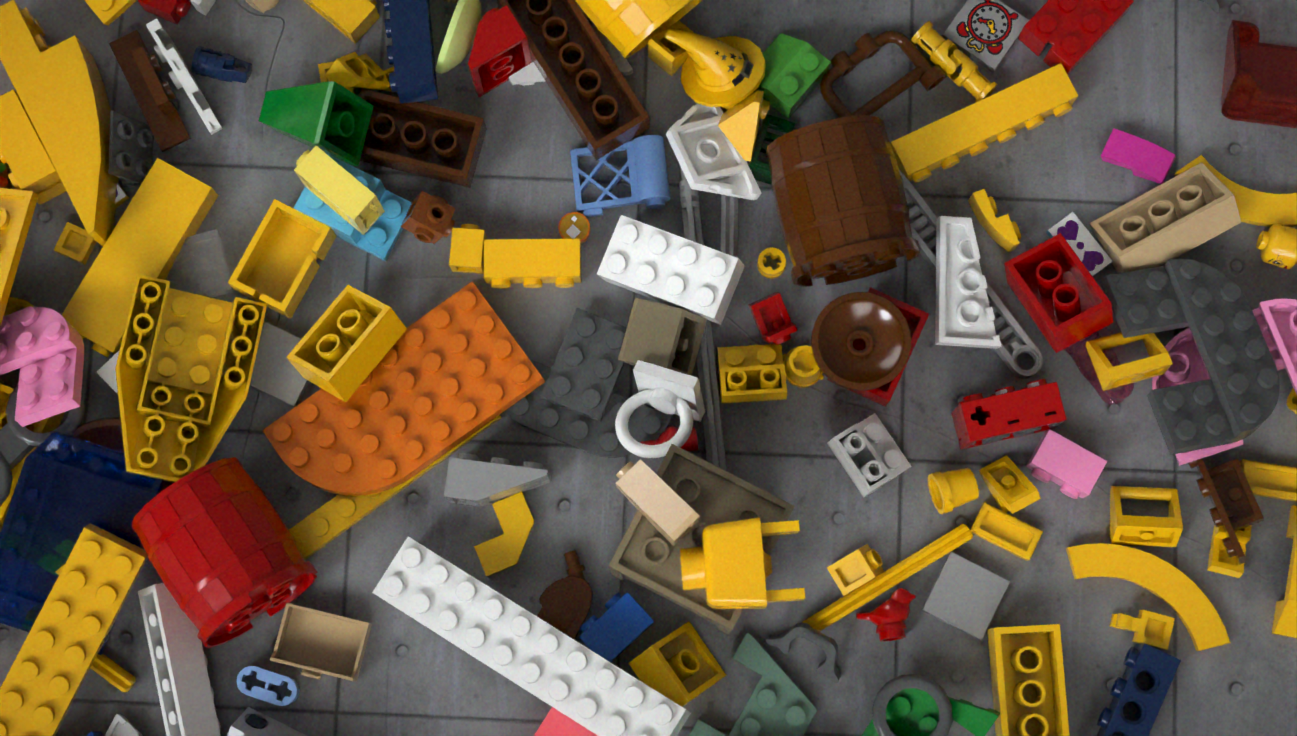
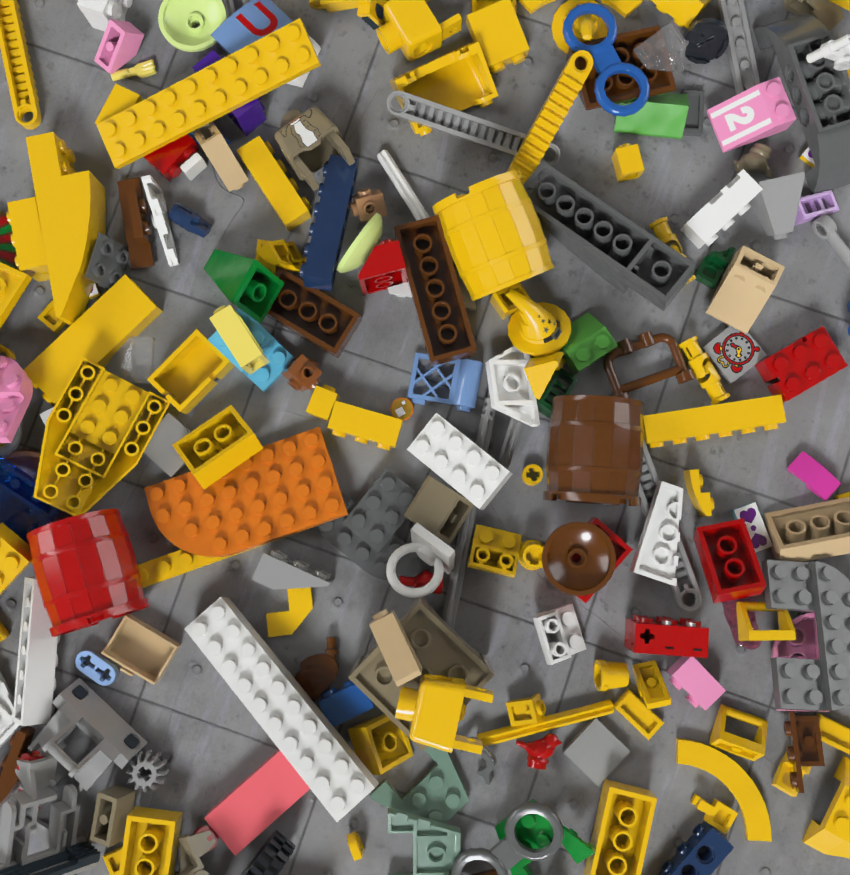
camera: 15 degrees right, 5 degrees up
red bracket [748,292,798,345] -> none

